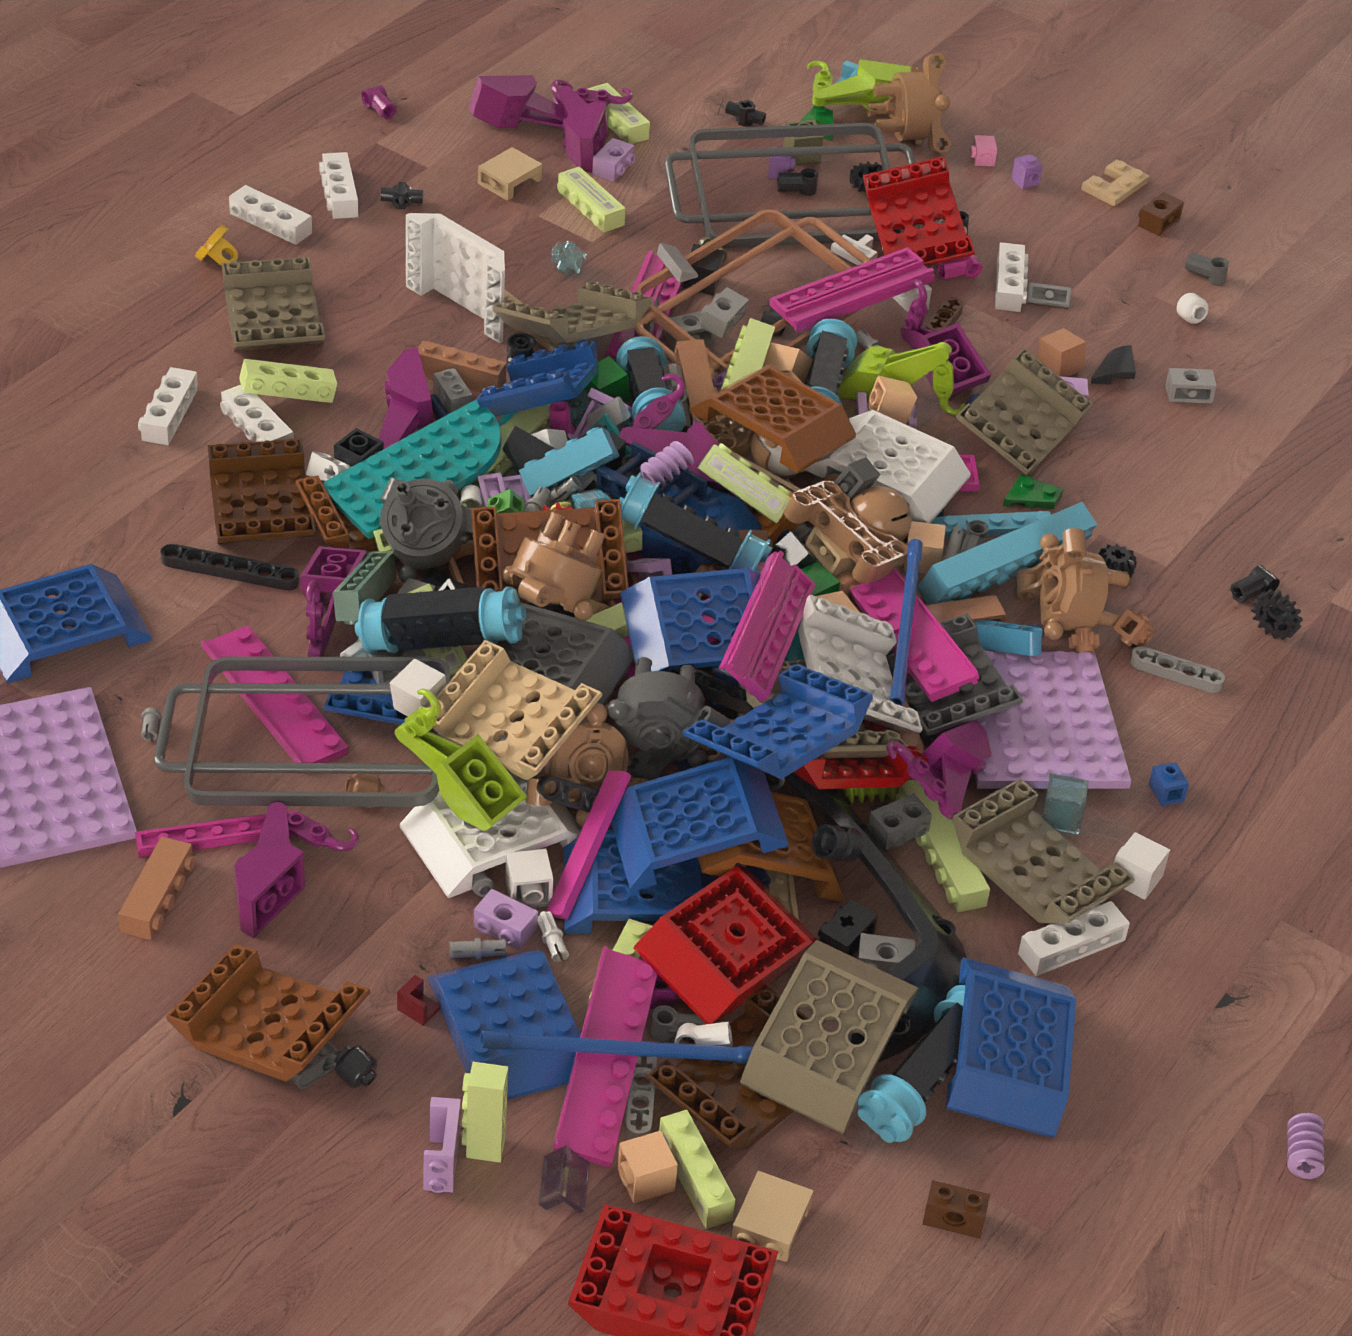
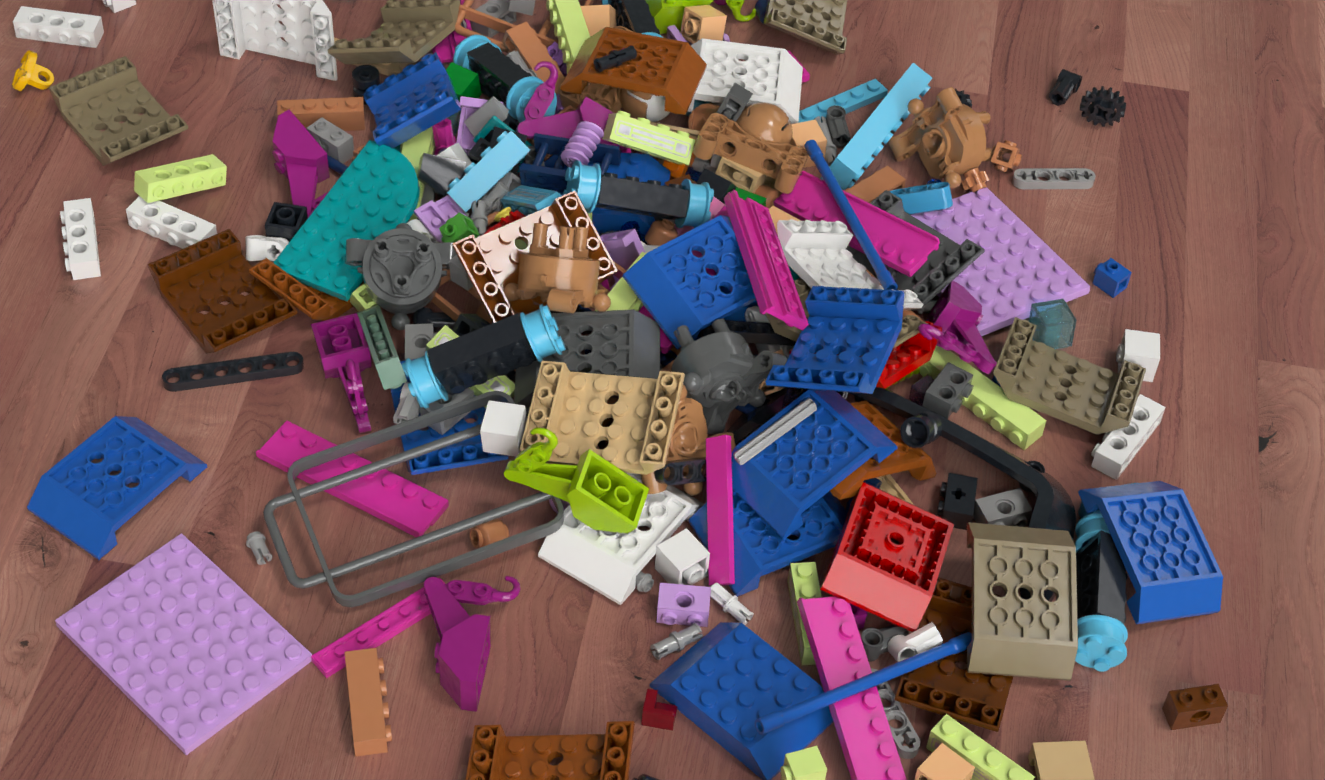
camera: 25 degrees left, 5 degrees up
green wing [1003,474,1063,509] -> none
none -> black pin [594,45,637,72]
none -> light grey axle [733,398,817,465]

